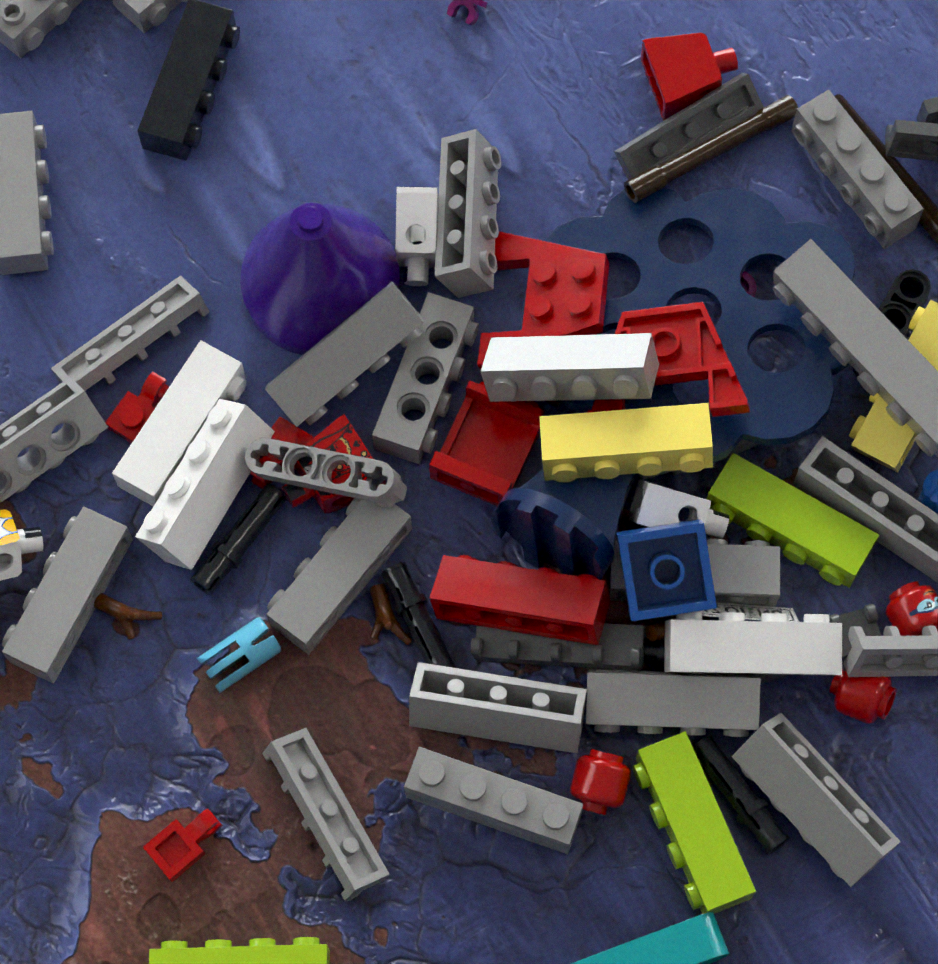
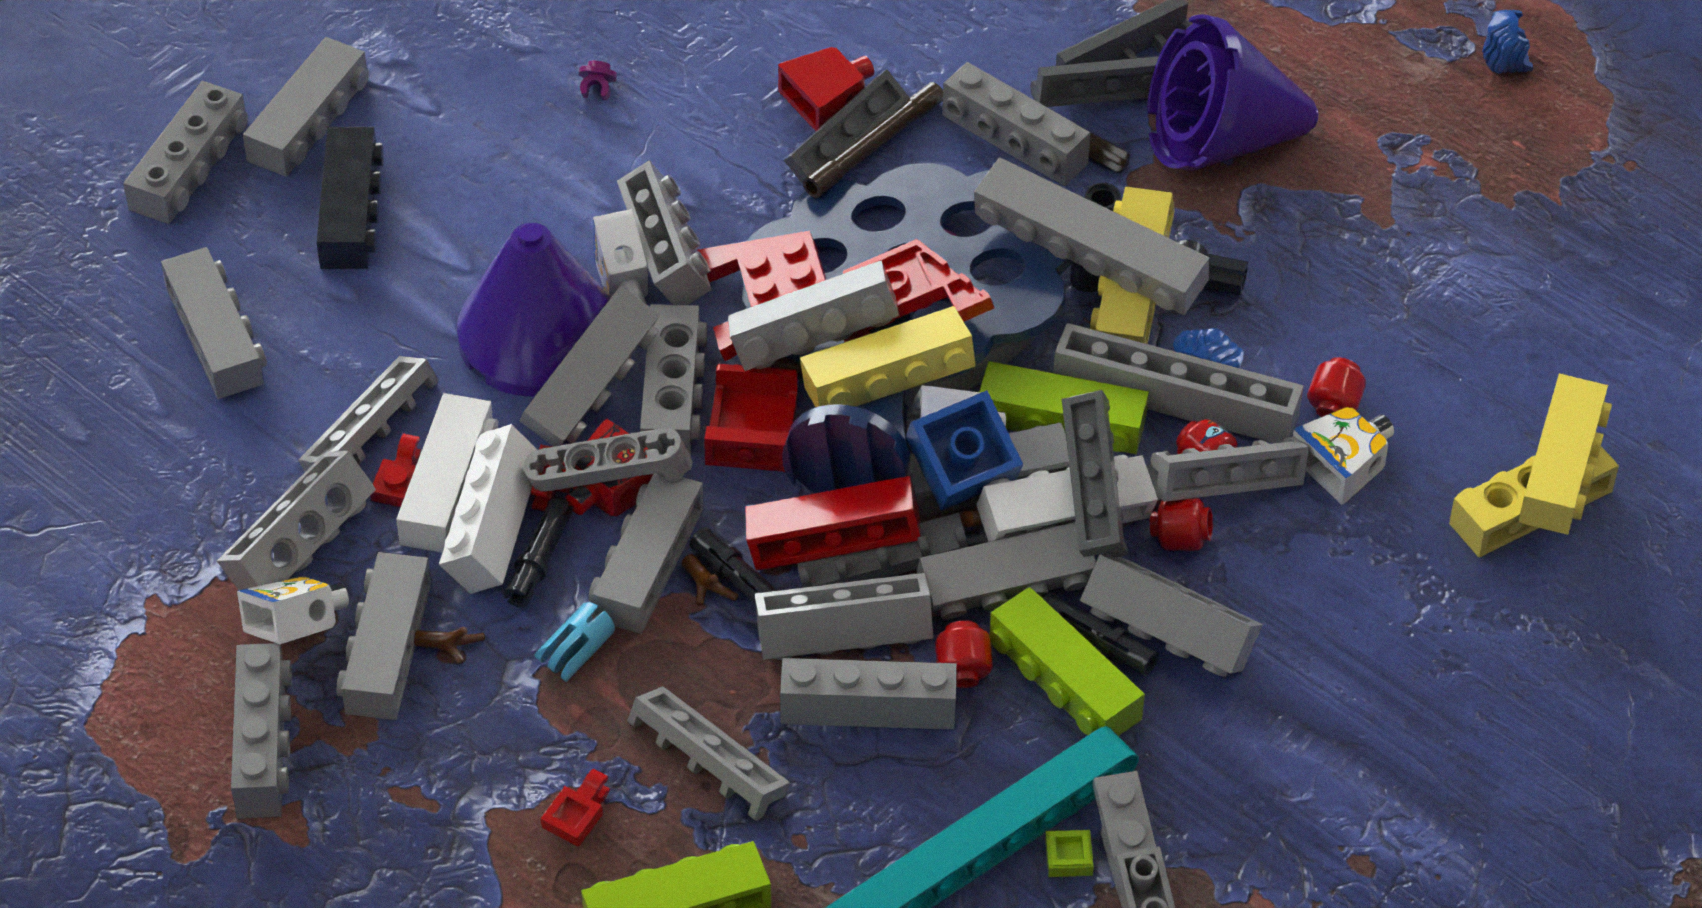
camera: 20 degrees left, 20 degrees down
none -> dark grey hinge [1062,390,1127,557]

